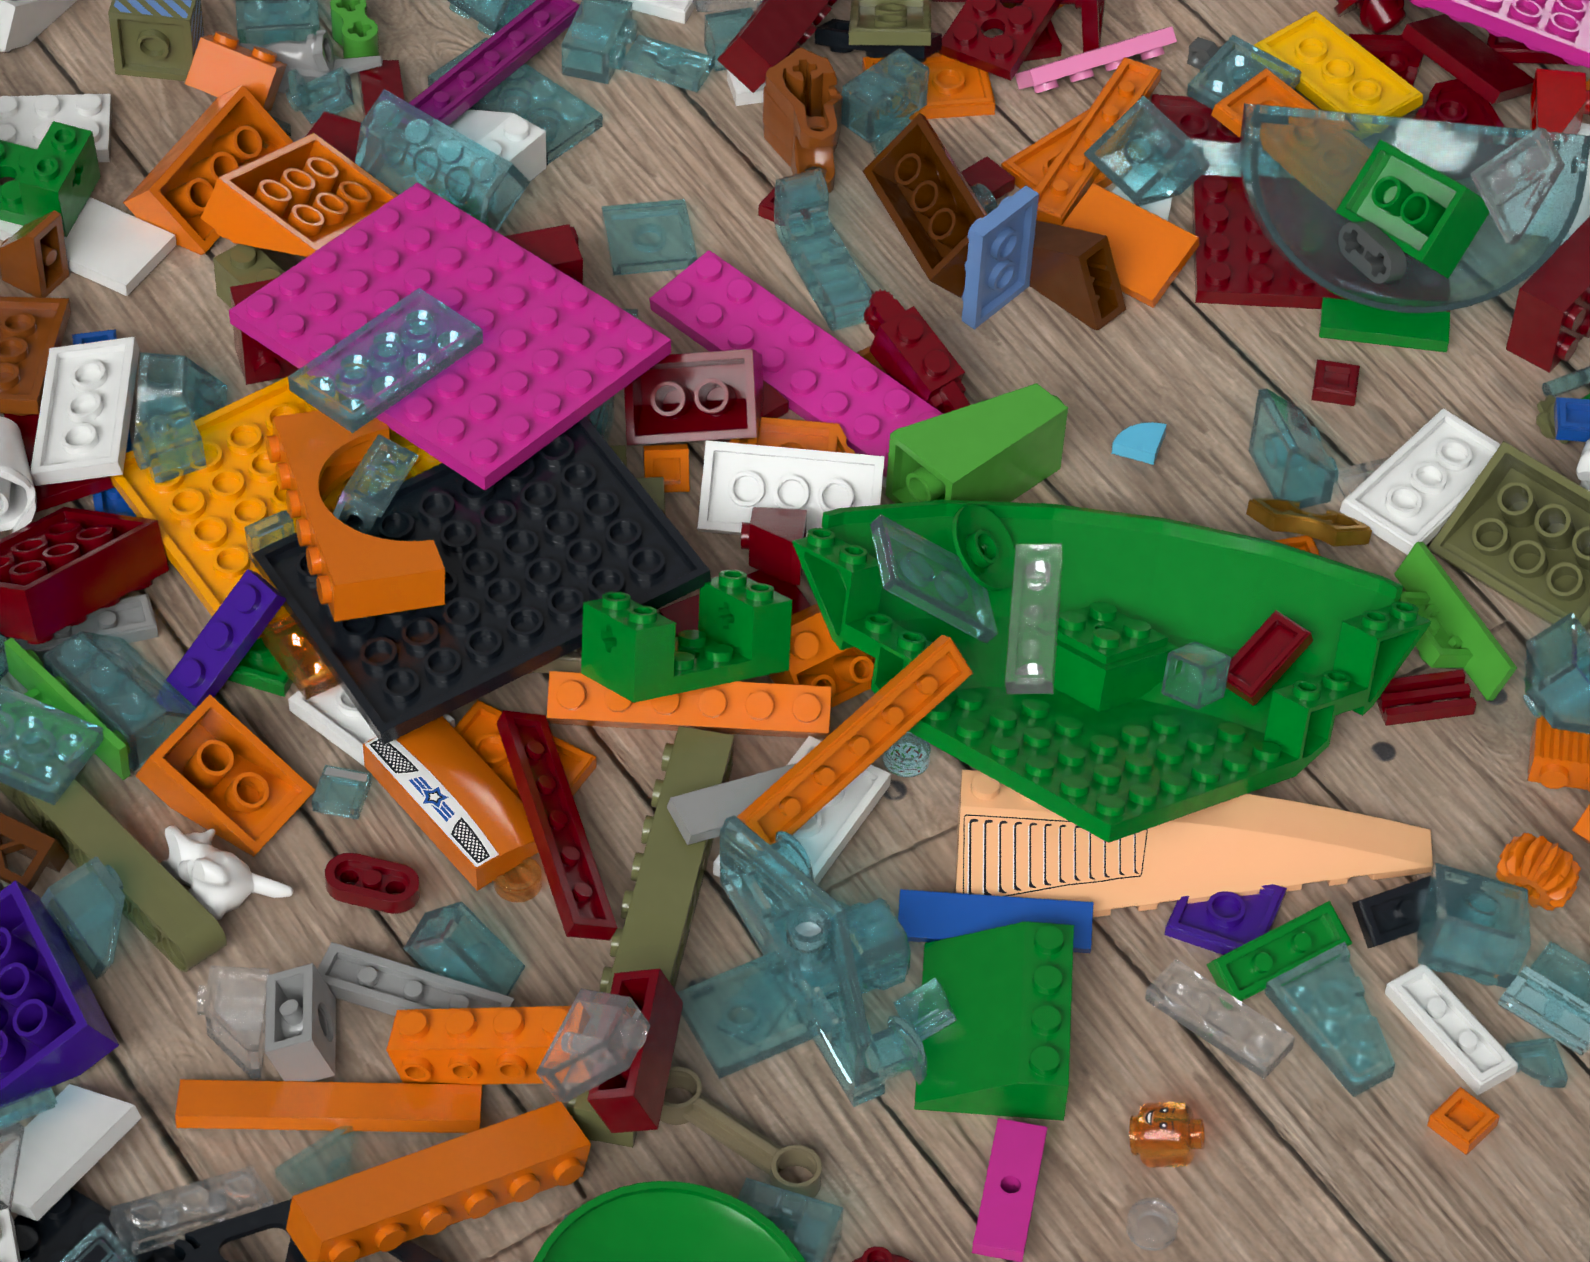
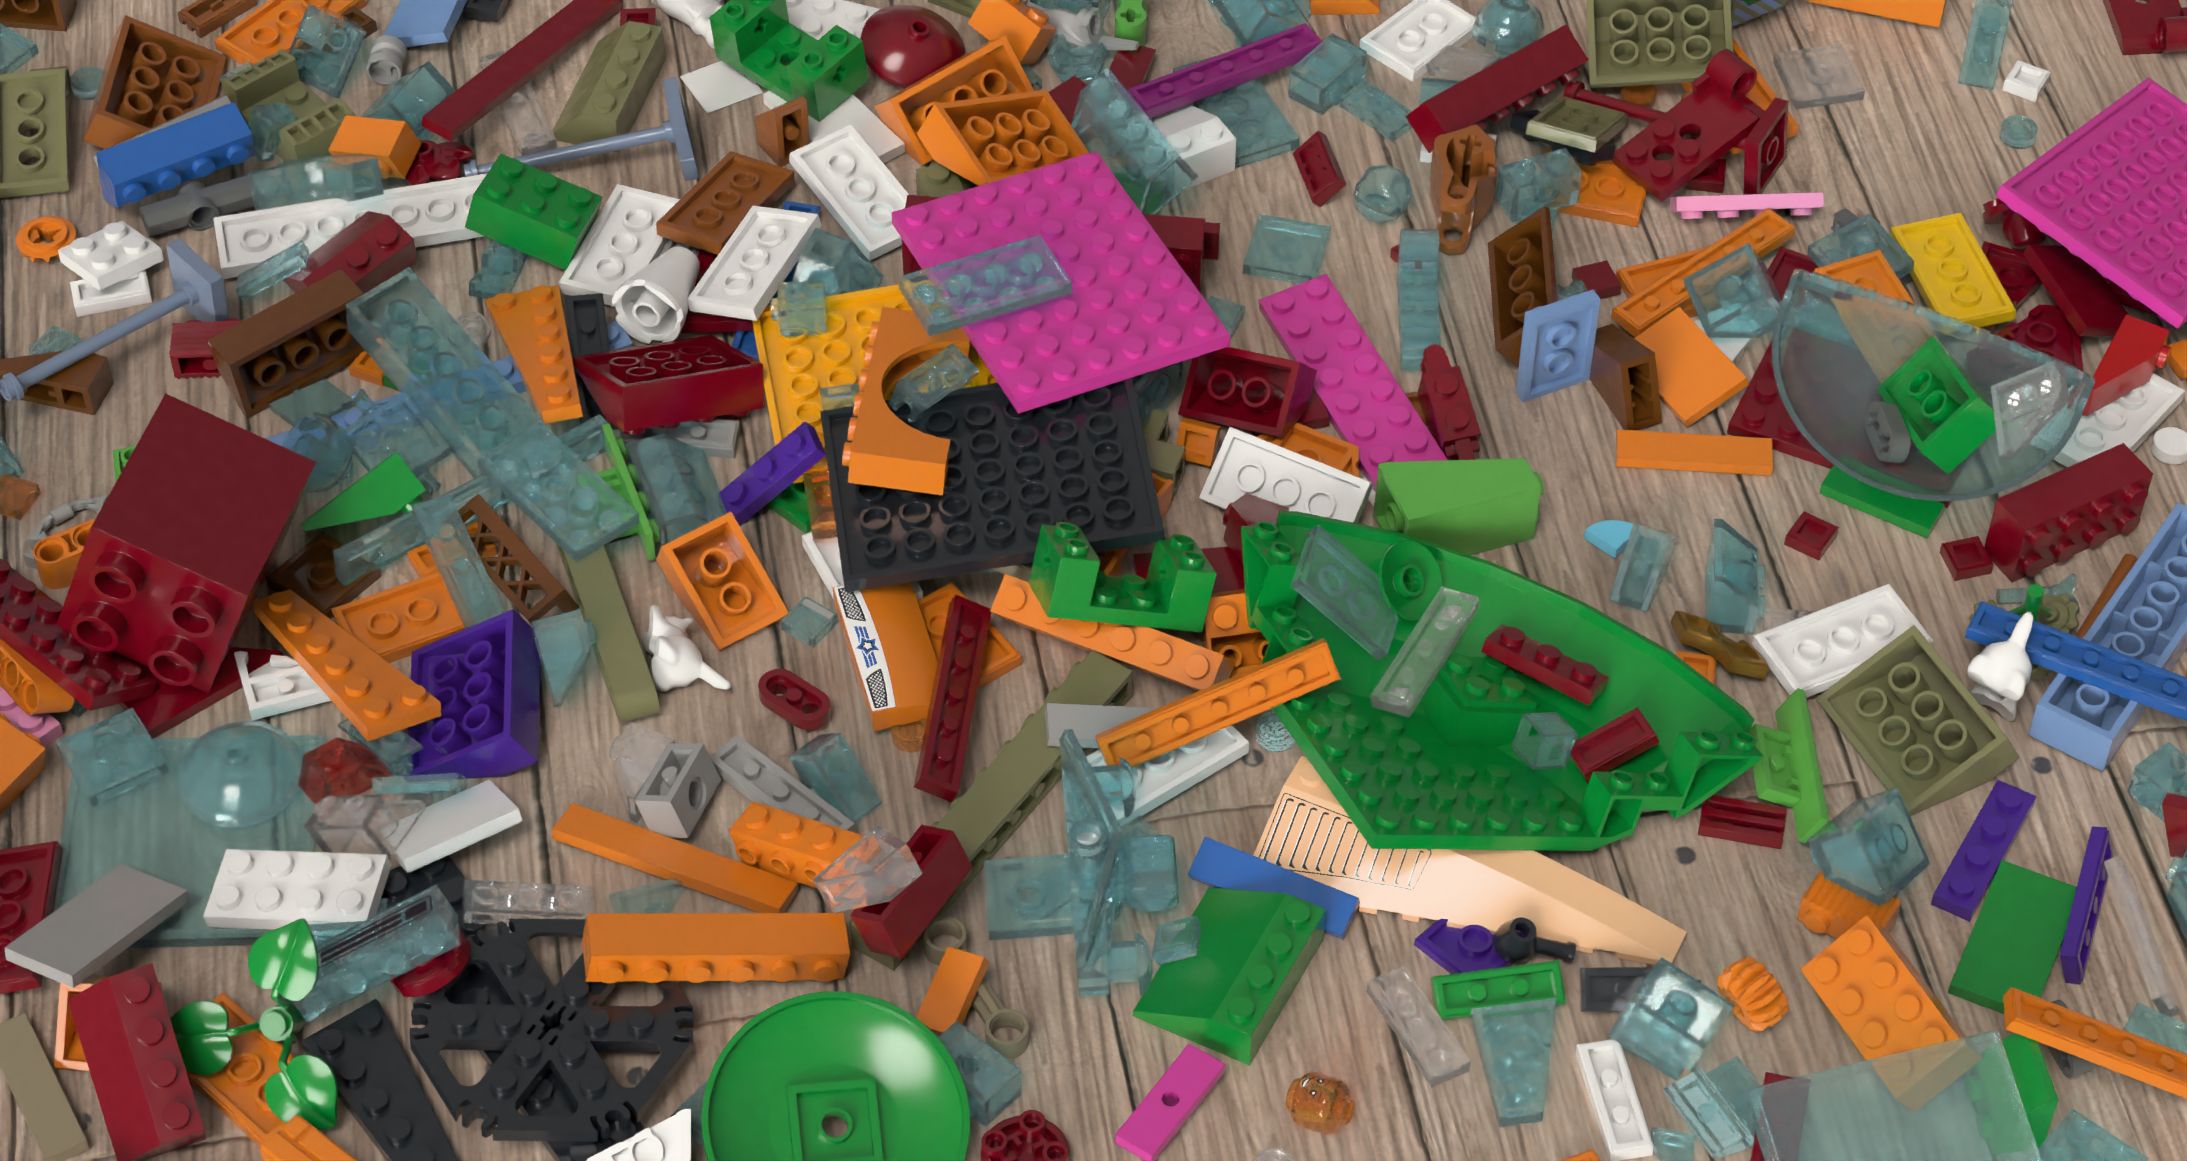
camera: 25 degrees right, 0 degrees up
none -> white plate [789,124,909,261]
none -> dark red dish [860,5,965,89]
none -> orange tile [916,946,989,1040]
none -> dark red plate [1292,130,1346,207]
none -> clear light blue hair [1353,165,1412,224]
none -> dark red plate [1481,624,1609,706]
none -> black bar [1493,917,1576,964]
none -> clear light blue slope [1609,523,1678,612]
none -> orange tile [1616,429,1773,476]
none -> dark red tile [1939,536,1994,581]

